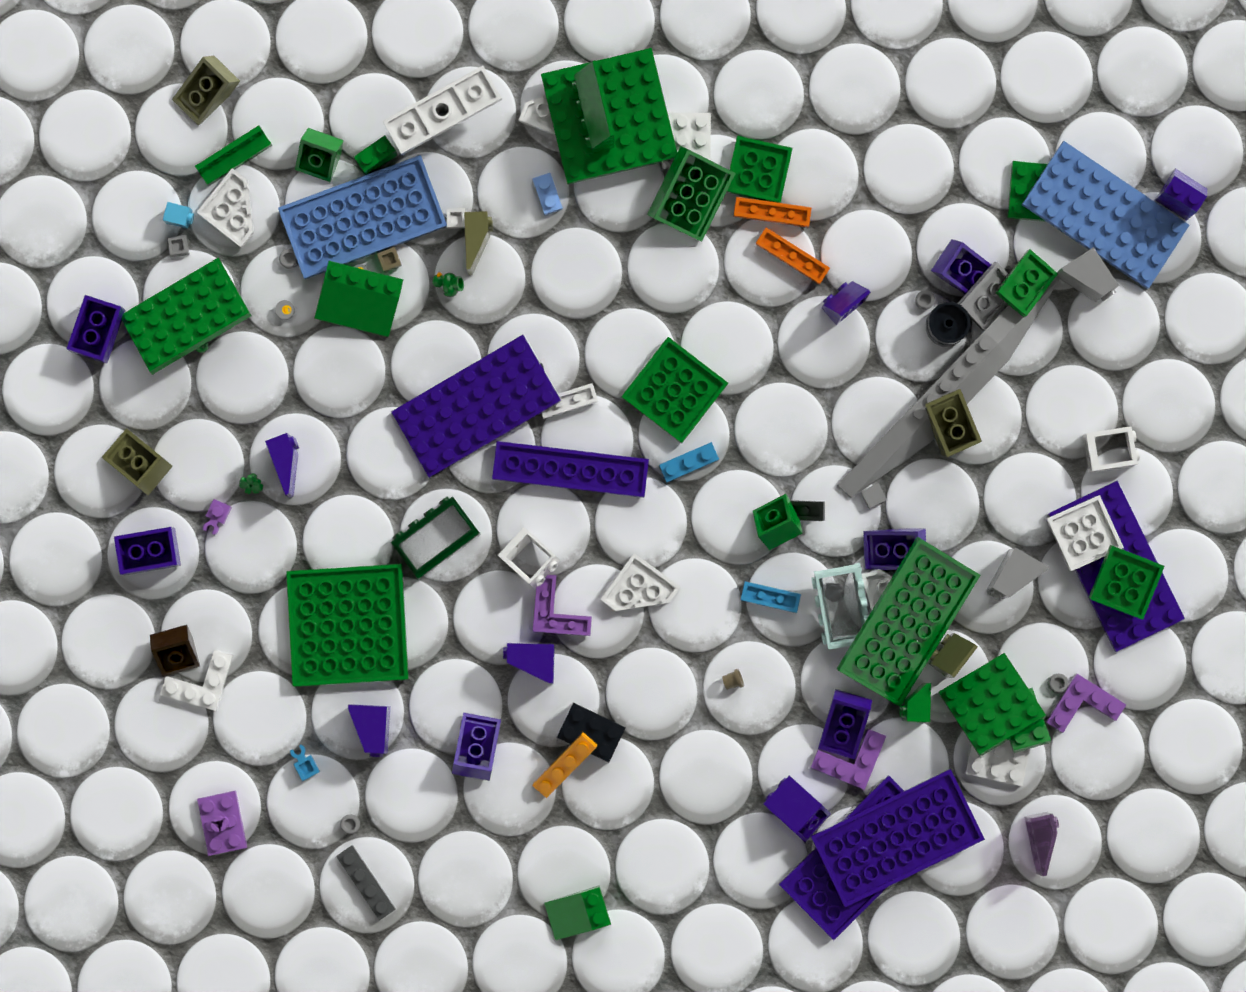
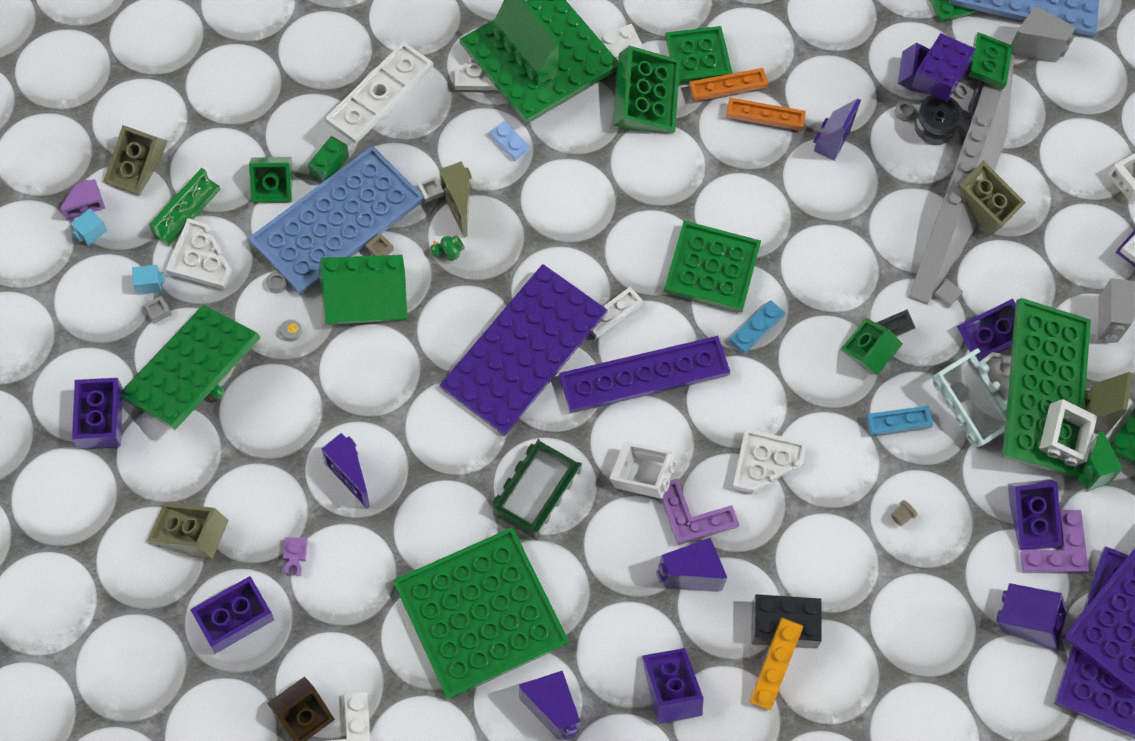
camera: 25 degrees left, 20 degrees down
green plant [239,473,264,494] -> none
none -> medium lavender slope [61,179,106,221]
none -> medium azure brick [71,209,107,246]
none -> dark purple brick [912,33,976,102]
none -> white window [1039,399,1097,466]

